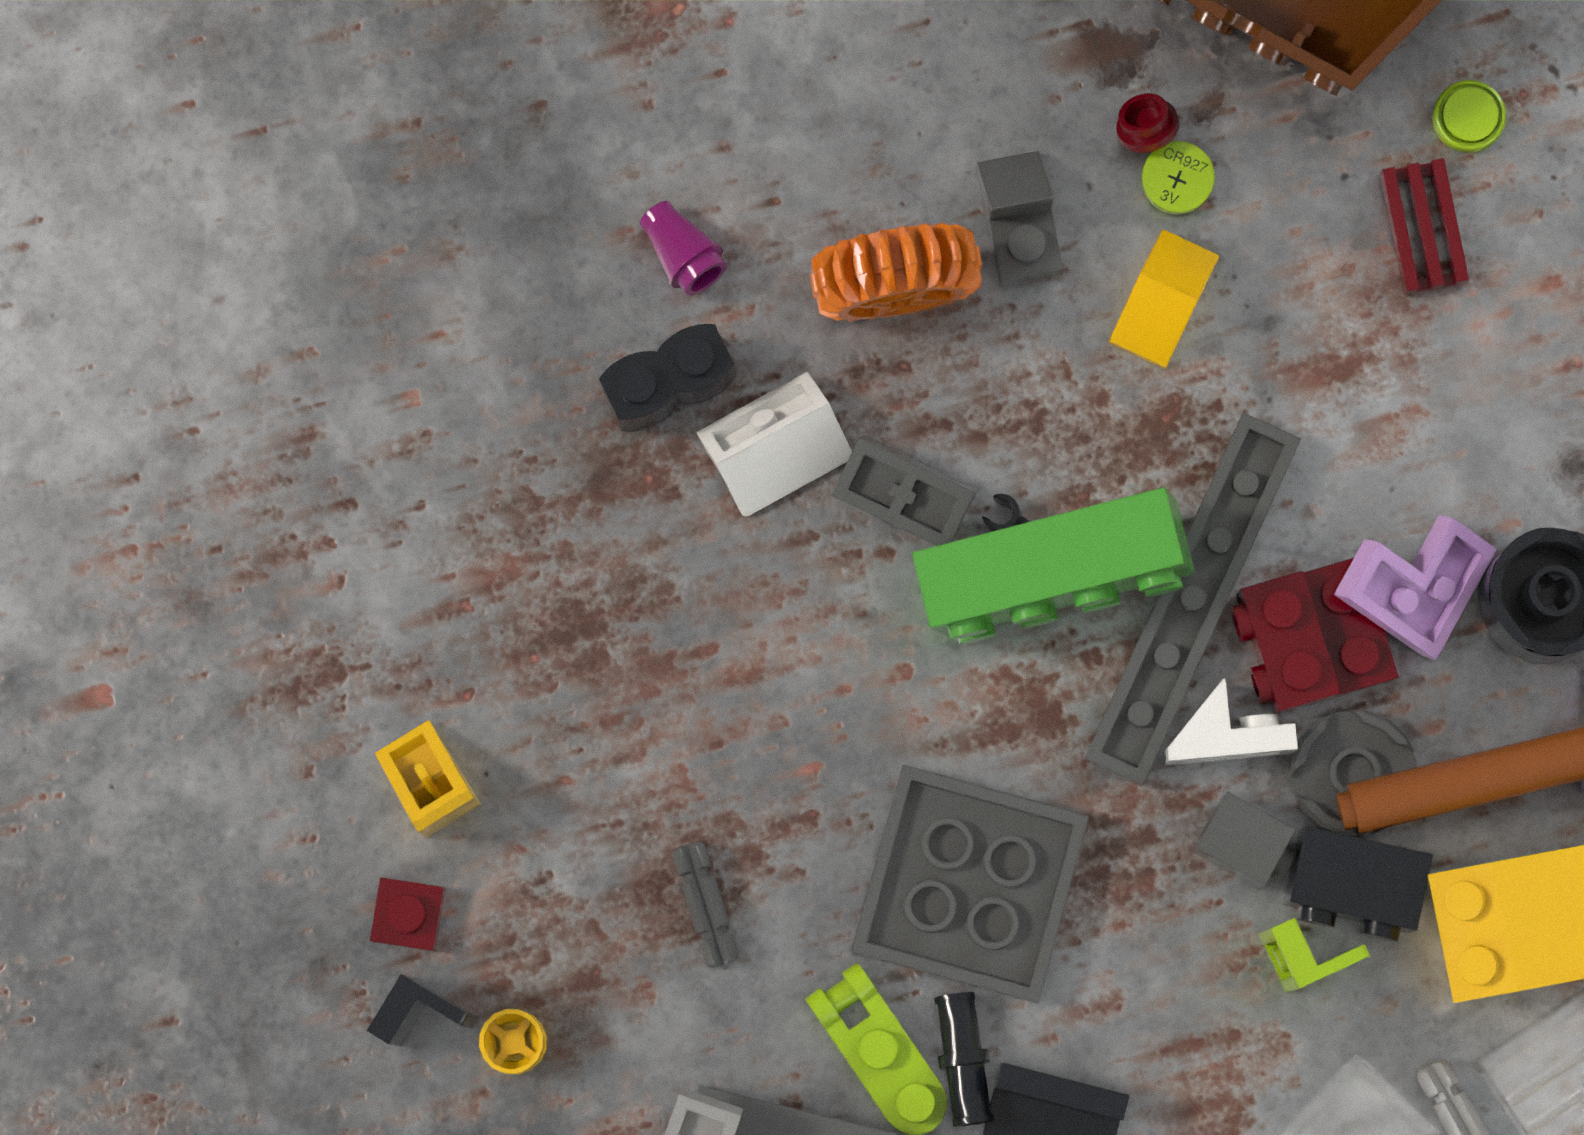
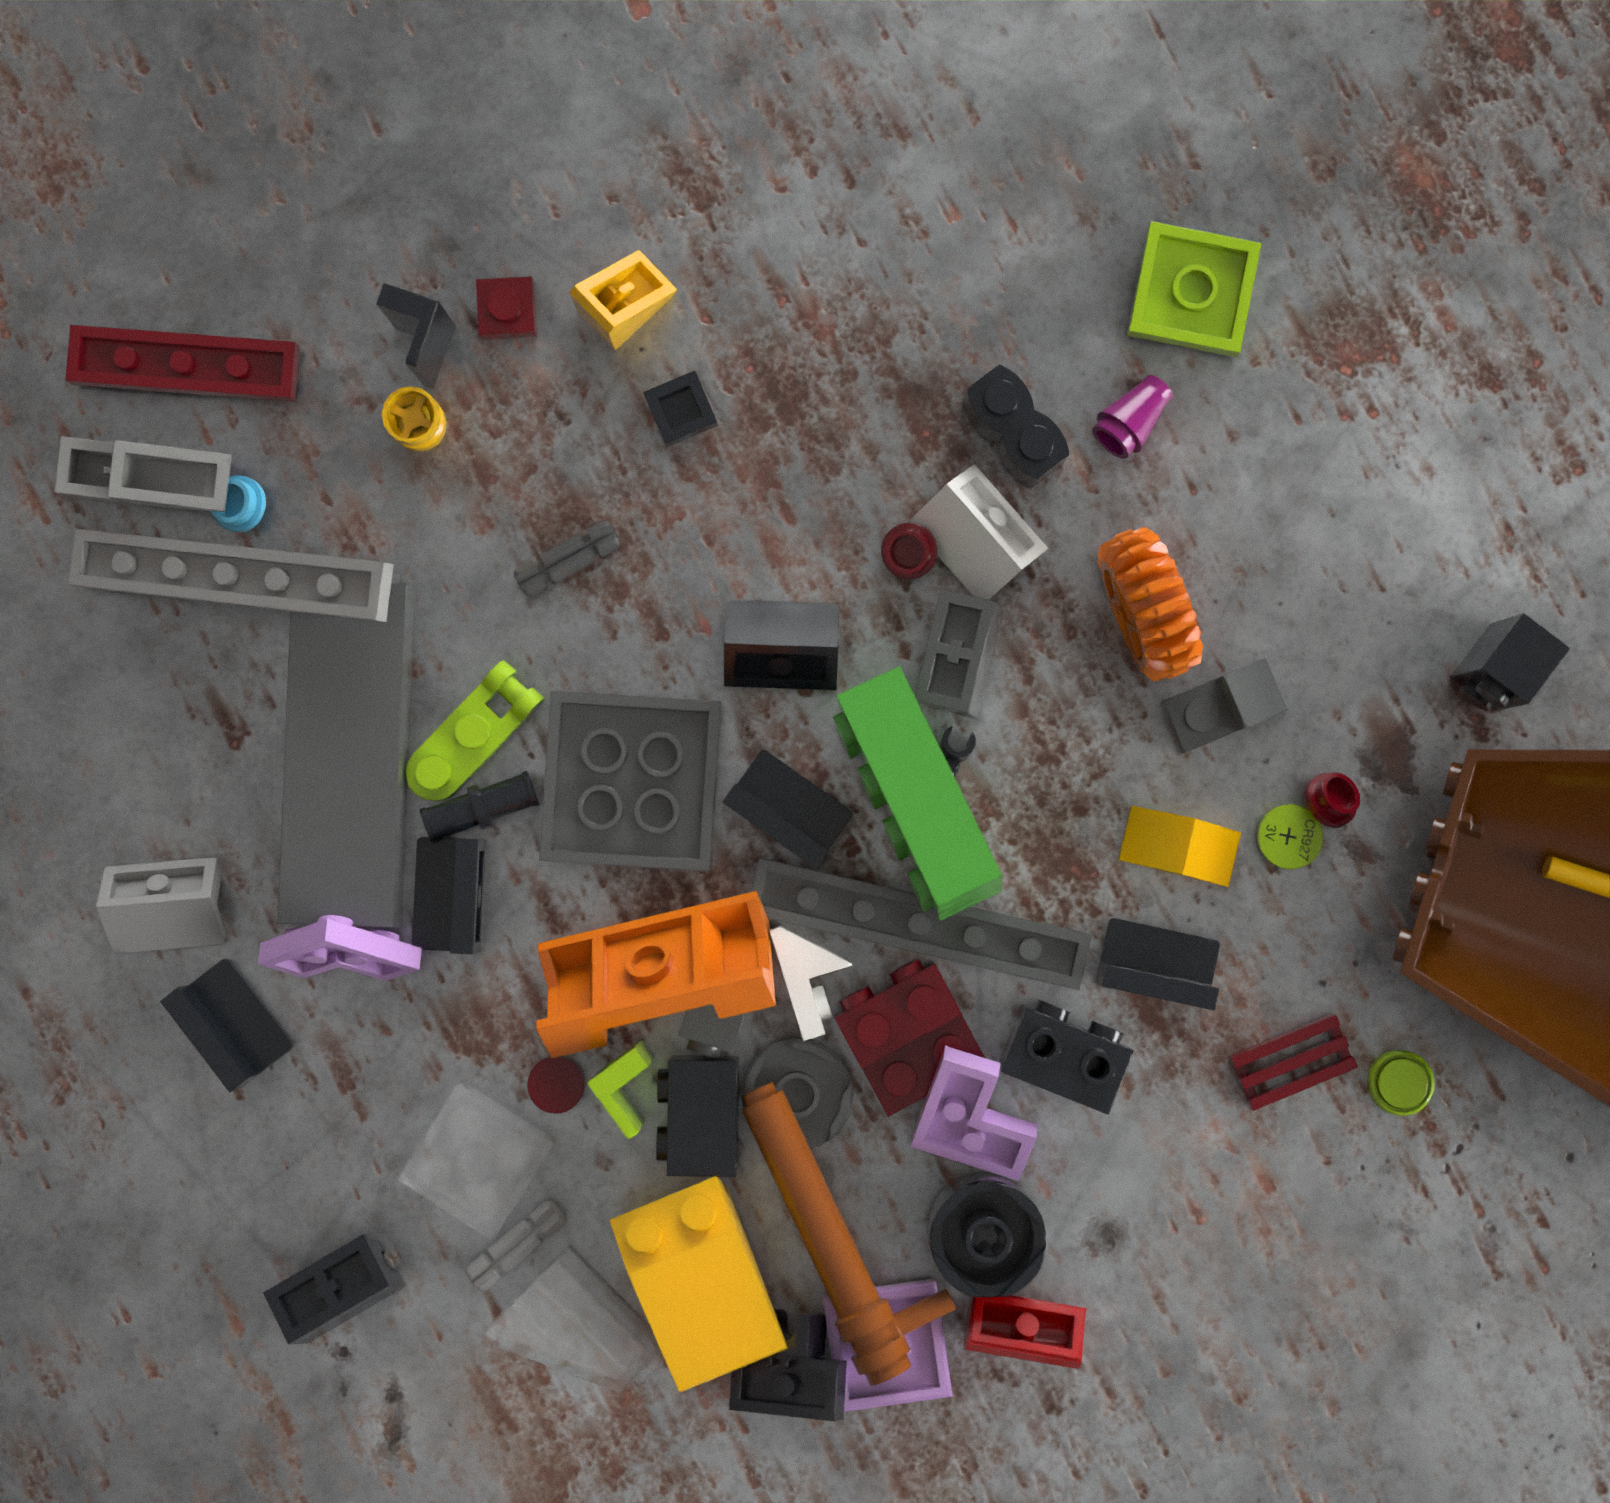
camera: 75 degrees right, 5 degrees up
none -> dark red tile [527,1056,586,1114]
none -> orange piece [536,891,776,1058]
none -> black plate [643,370,718,448]
none -> black panel [722,750,852,869]
none -> black panel [724,600,839,690]
none -> dark red plate [881,522,938,579]
none -> black brick [999,999,1134,1115]
none -> black panel [1095,918,1220,1011]
none -> lime plate [1126,221,1262,357]

